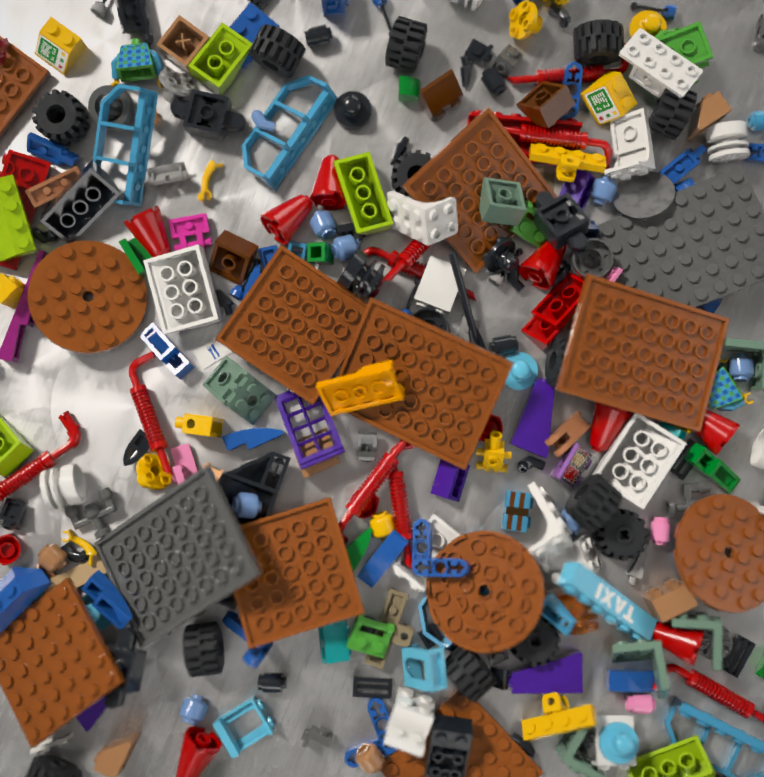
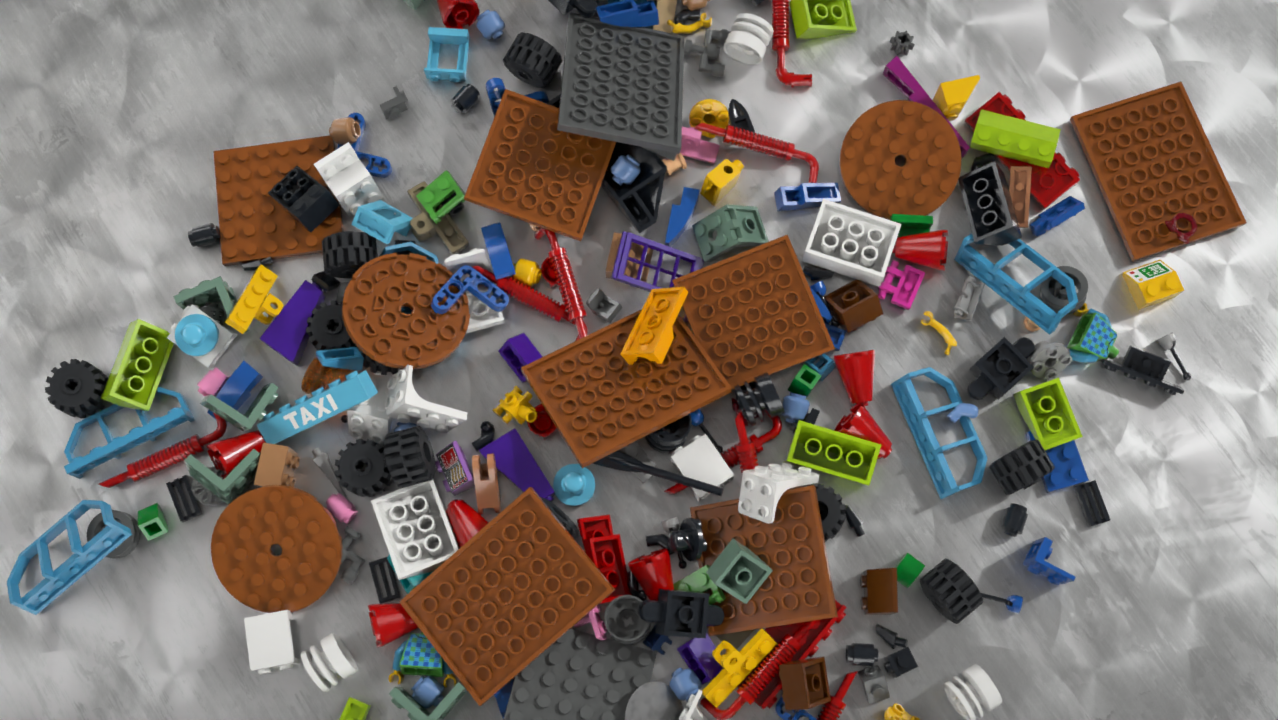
camera: 125 degrees right, 10 degrees down
black wheel [32,89,90,146] -> none
medium nougat brick [156,15,210,74] -> none
white sticker [193,338,232,369] -> none
medium blue head [310,210,337,239] -> none
teal brick [318,620,352,664] -> none
black plate [334,91,372,130] -> none
green slope [346,526,372,572] -> none
black tile [353,676,392,699] -> none
black brick [489,335,519,356] -> none
brick [501,490,534,532] -> none
green slope [684,443,741,495] -> none

